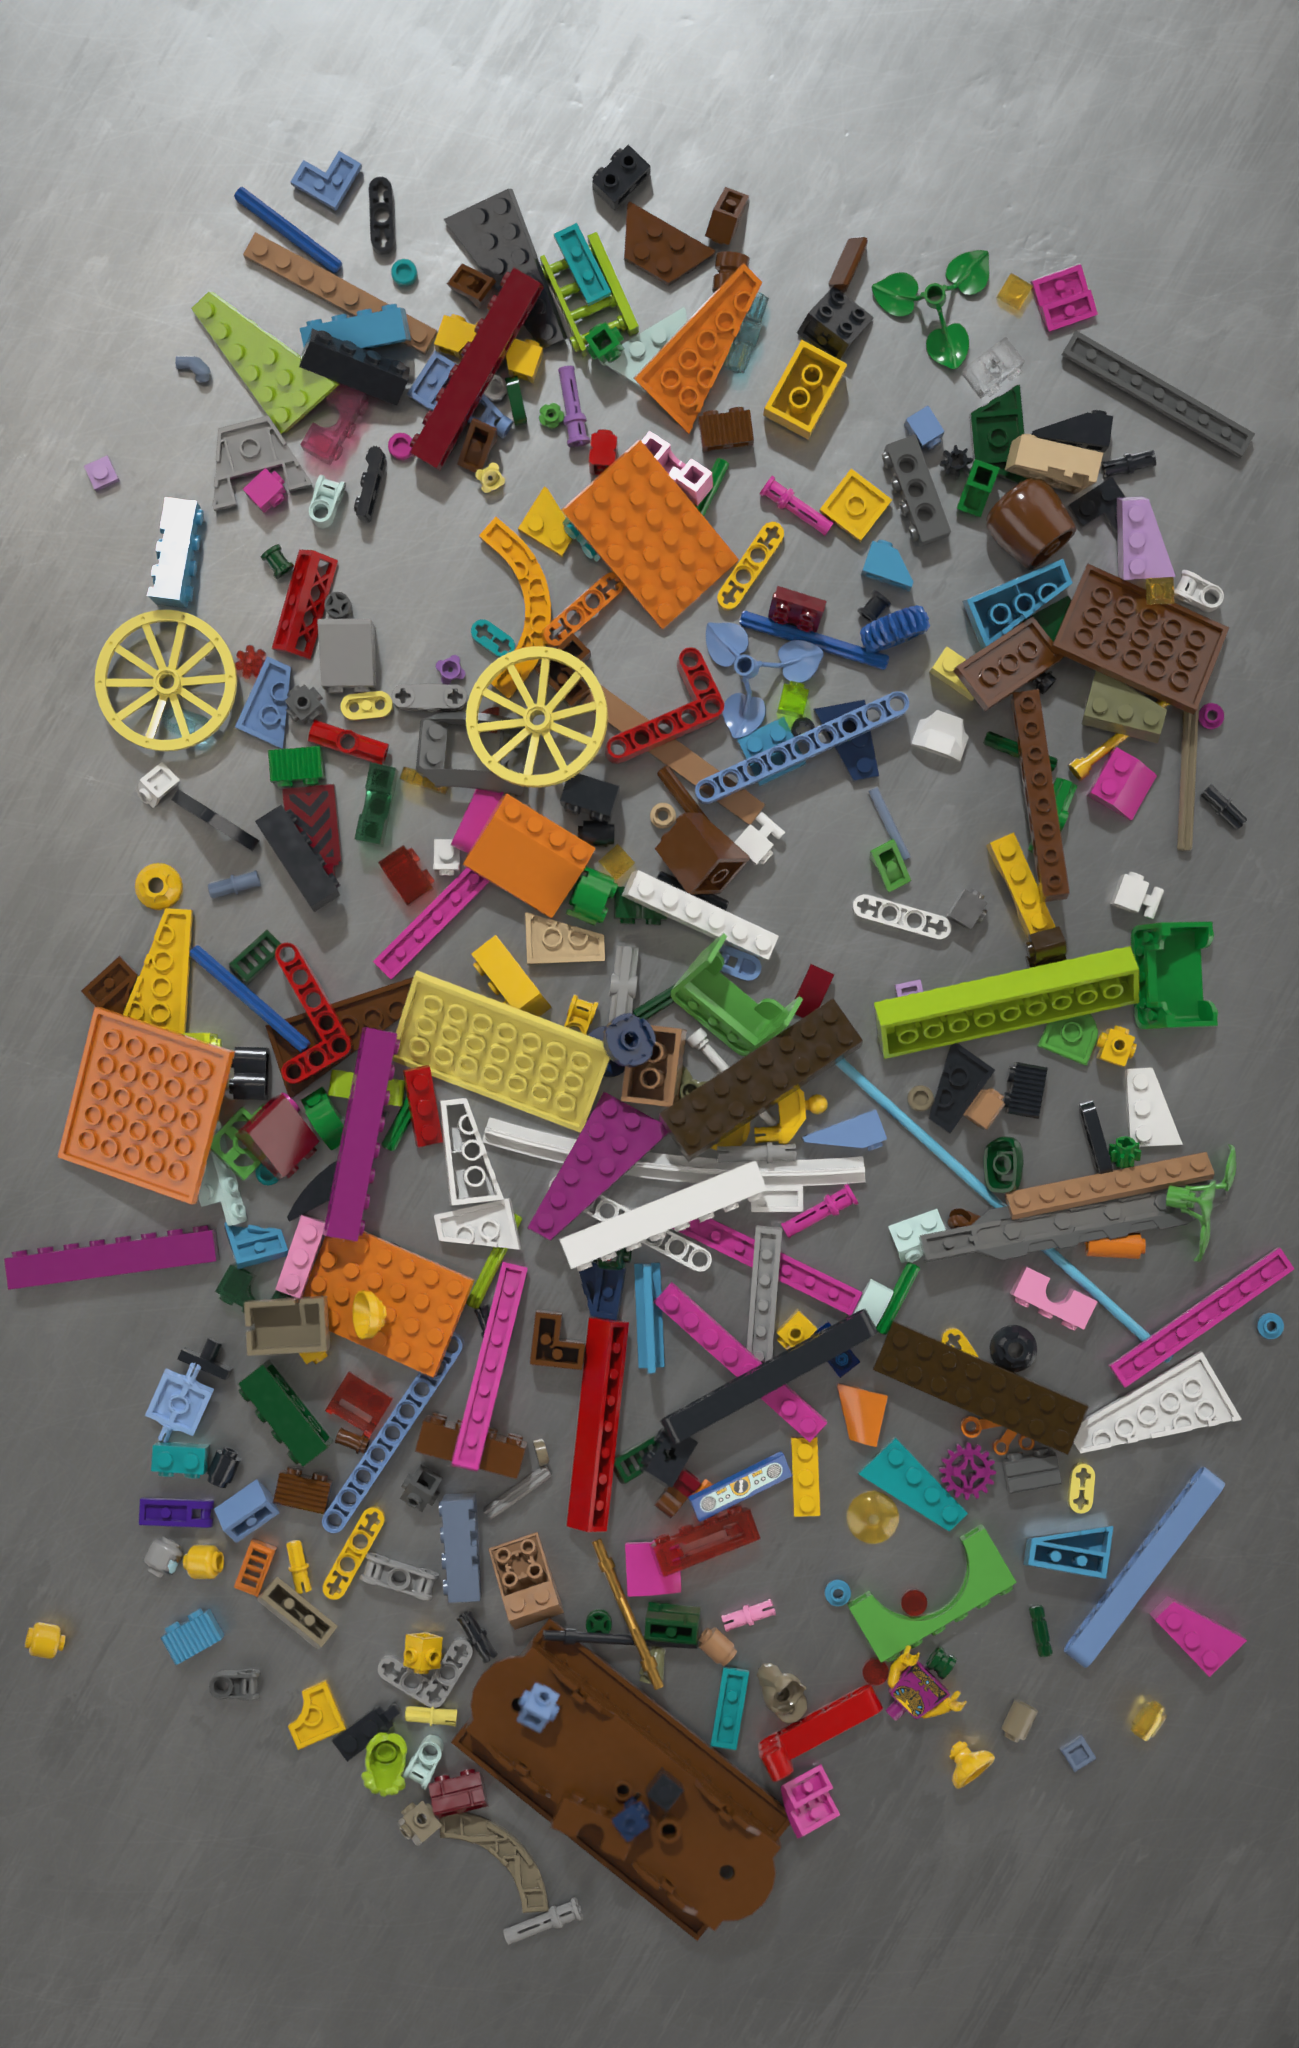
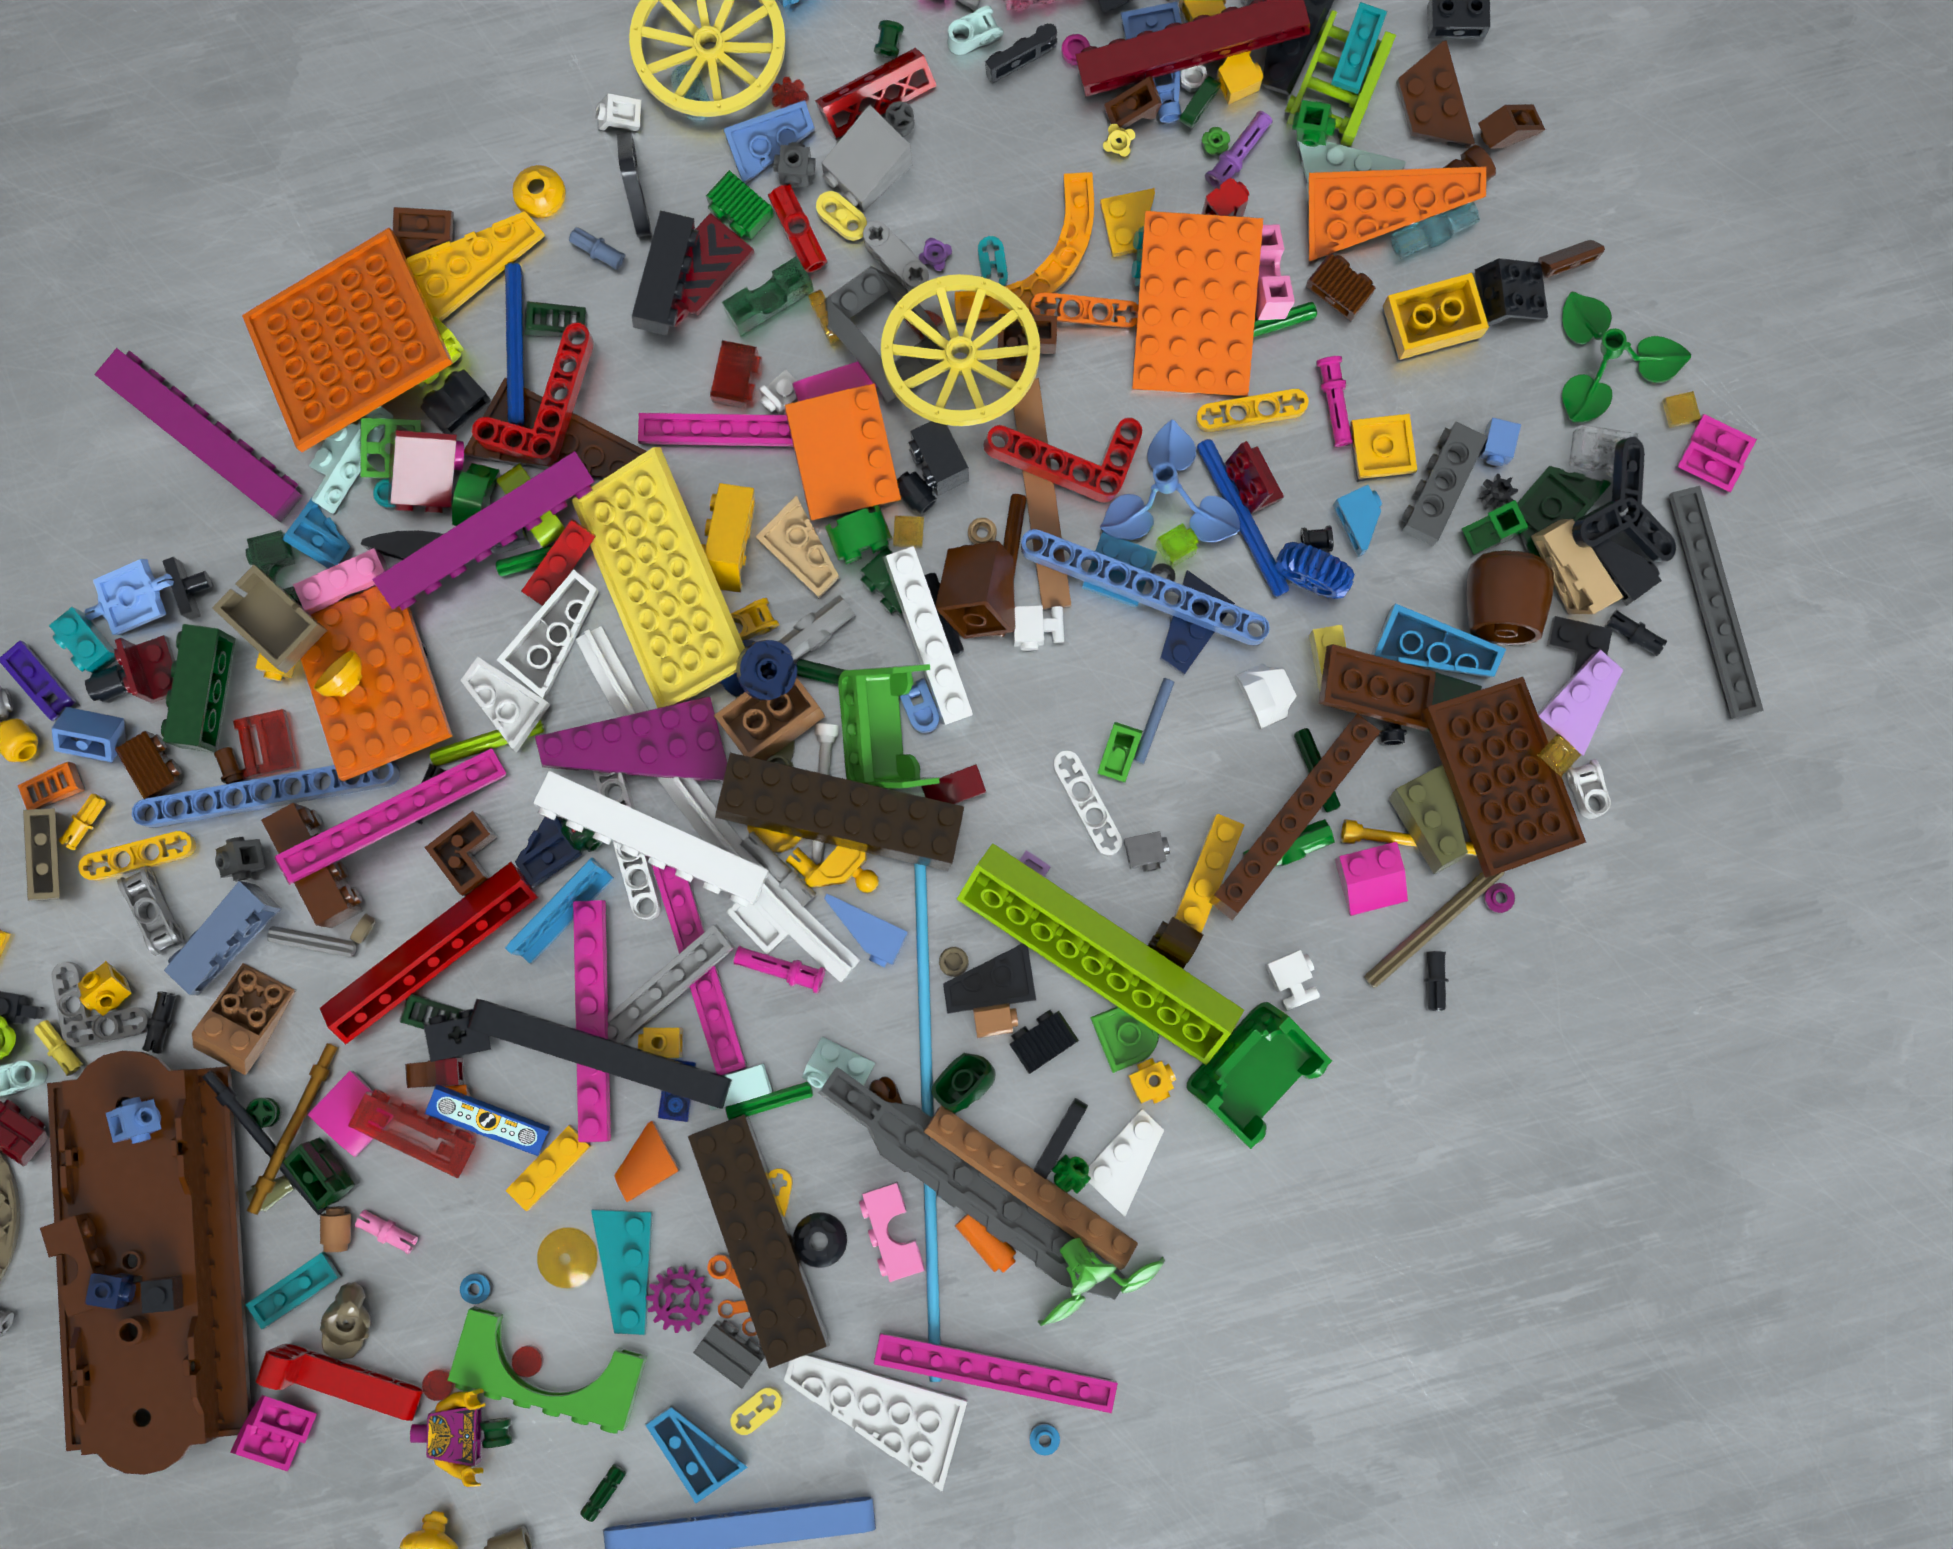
camera: 50 degrees right, 5 degrees down
none -> dark red bracket [114,635,175,703]
none -> black piece [1572,437,1676,562]

